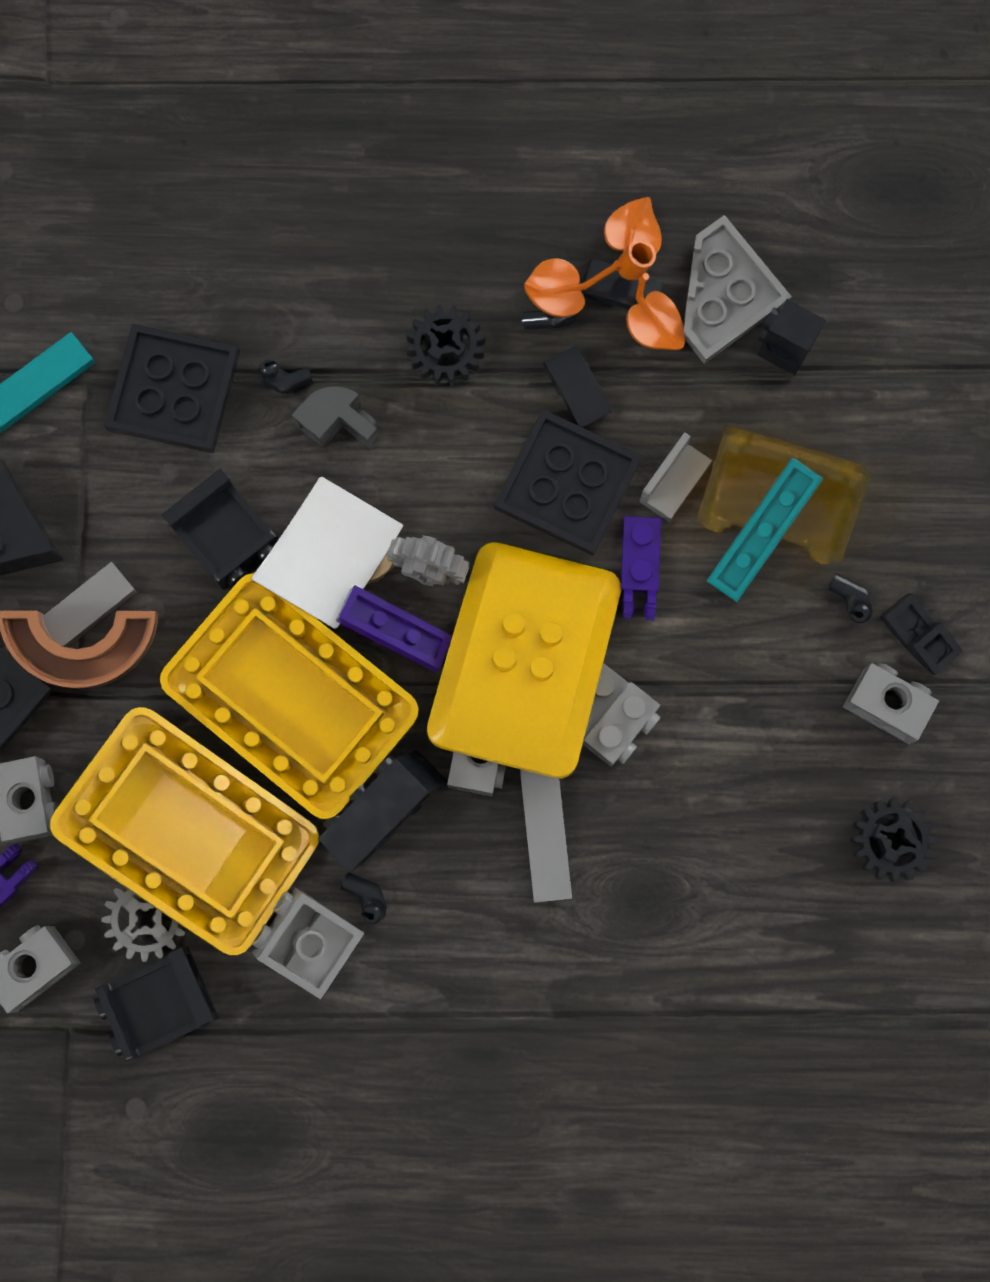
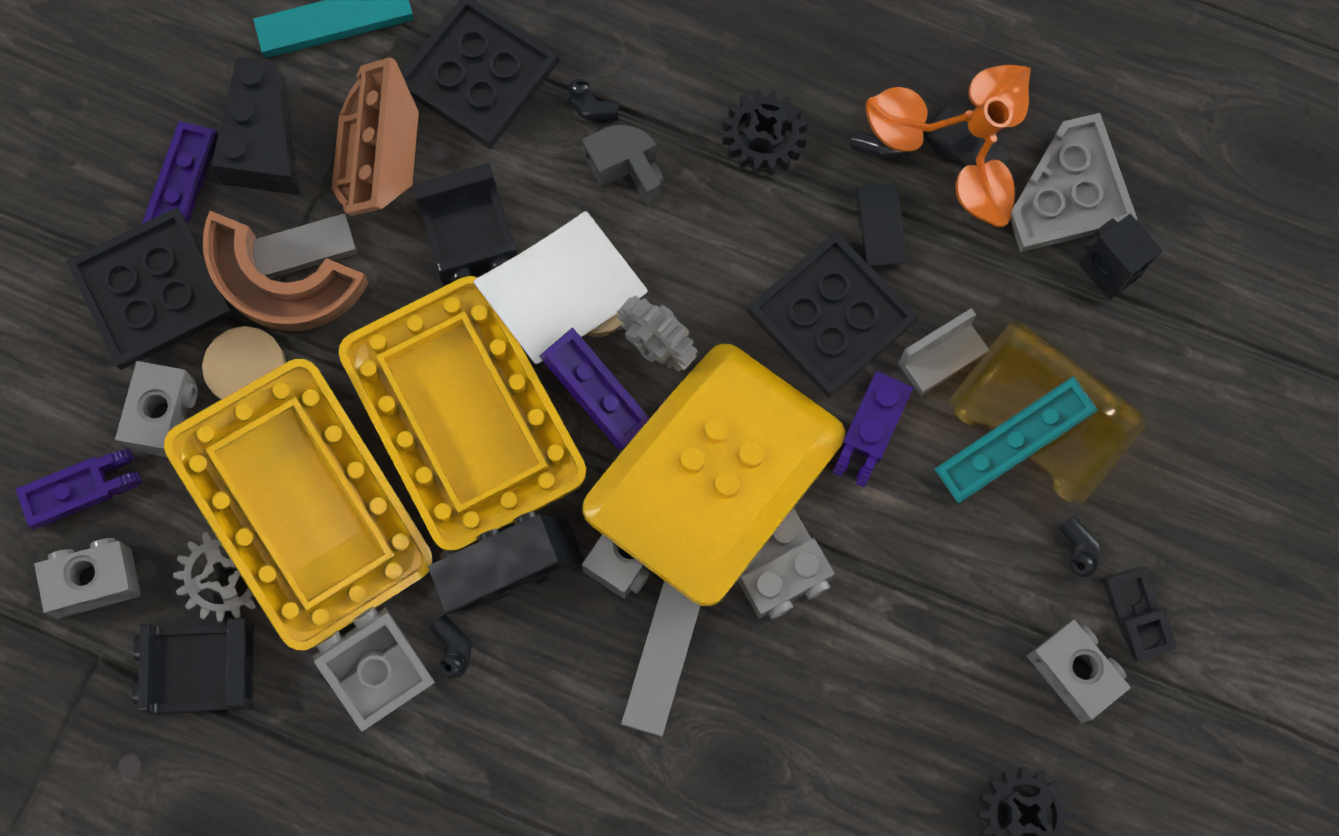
camera: 20 degrees right, 5 degrees down
none -> tan tile [202,326,286,400]
none -> nougat wedge [332,57,419,216]

